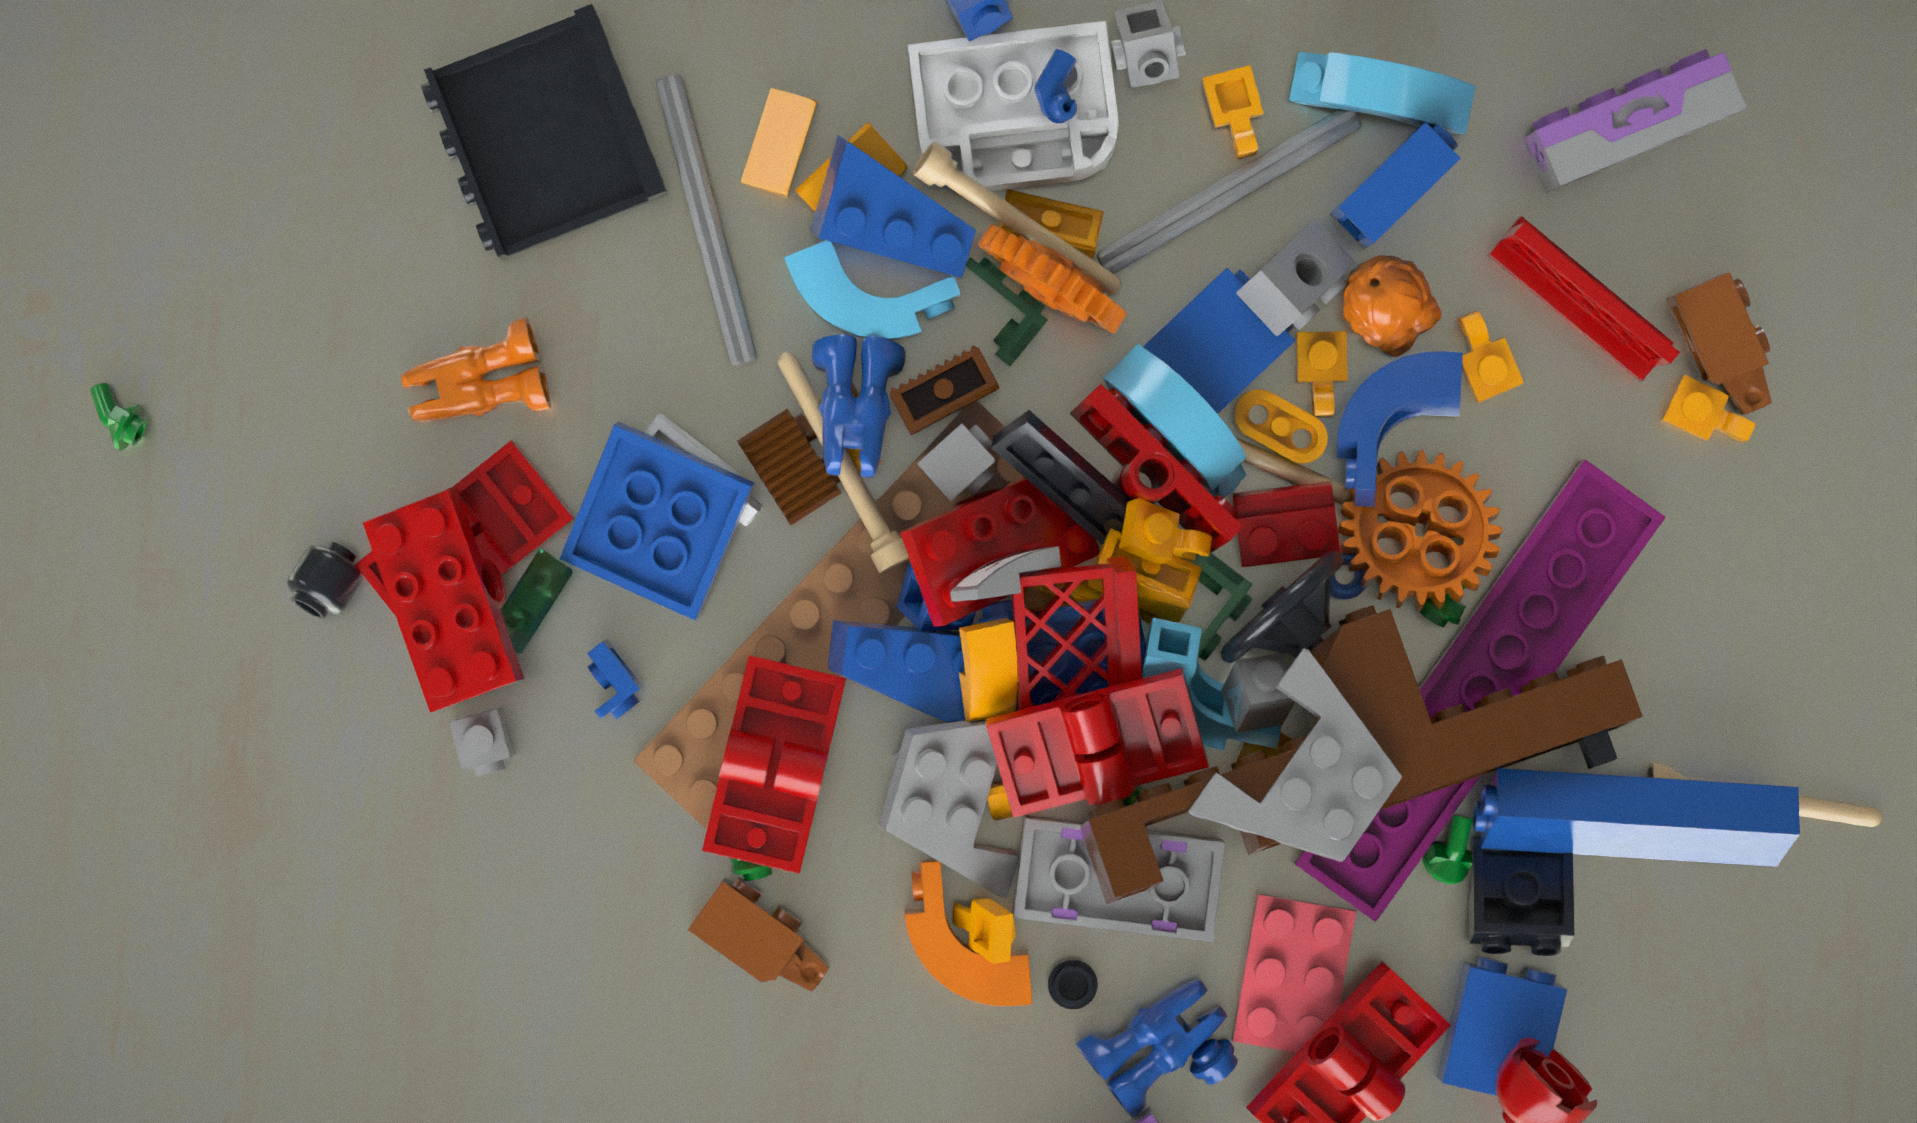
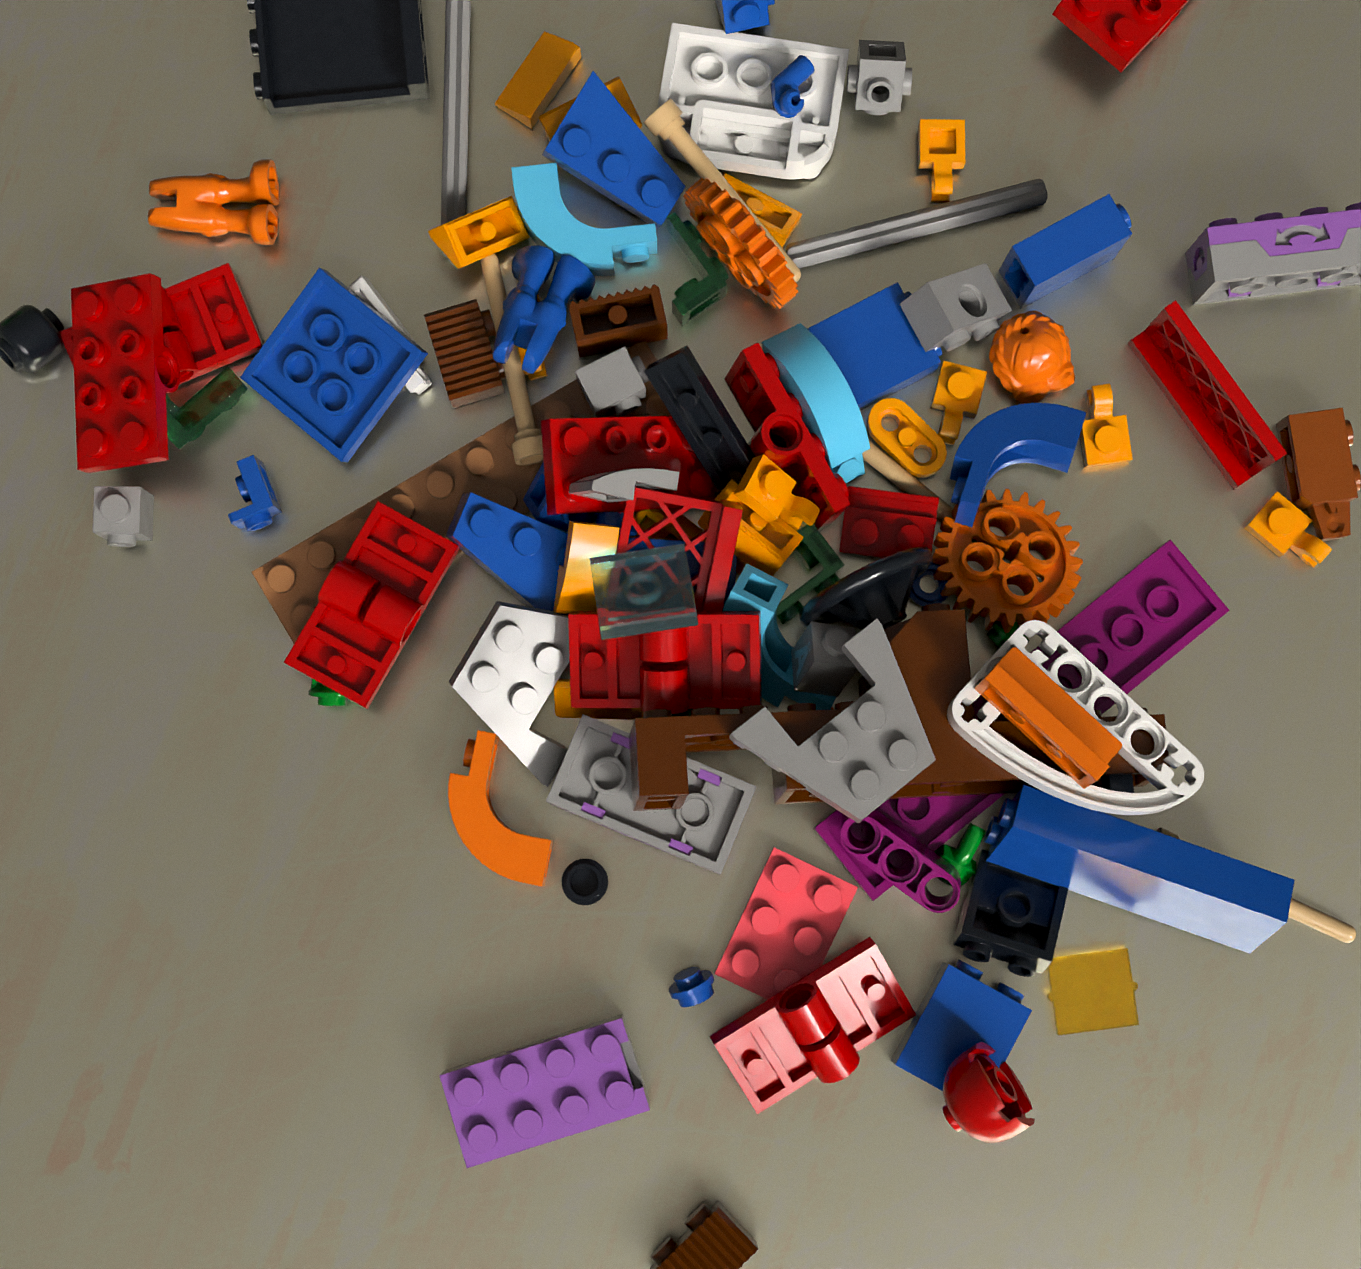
camera: 15 degrees right, 5 degrees down
dark orange hinge [688,877,829,992] -> none
light orange plate [952,898,1016,964] -> none
blue piece [1076,979,1227,1118] -> none
medium azure arch [1289,52,1476,135] -> none
none -> light orange slope [428,196,530,269]
none -> clear light blue tile [590,544,698,640]
none -> magenta beam [840,809,961,913]
none -> white beam [947,620,1204,815]
none -> orange panel [974,647,1122,789]
none -> clear yellow piece [1047,948,1139,1036]

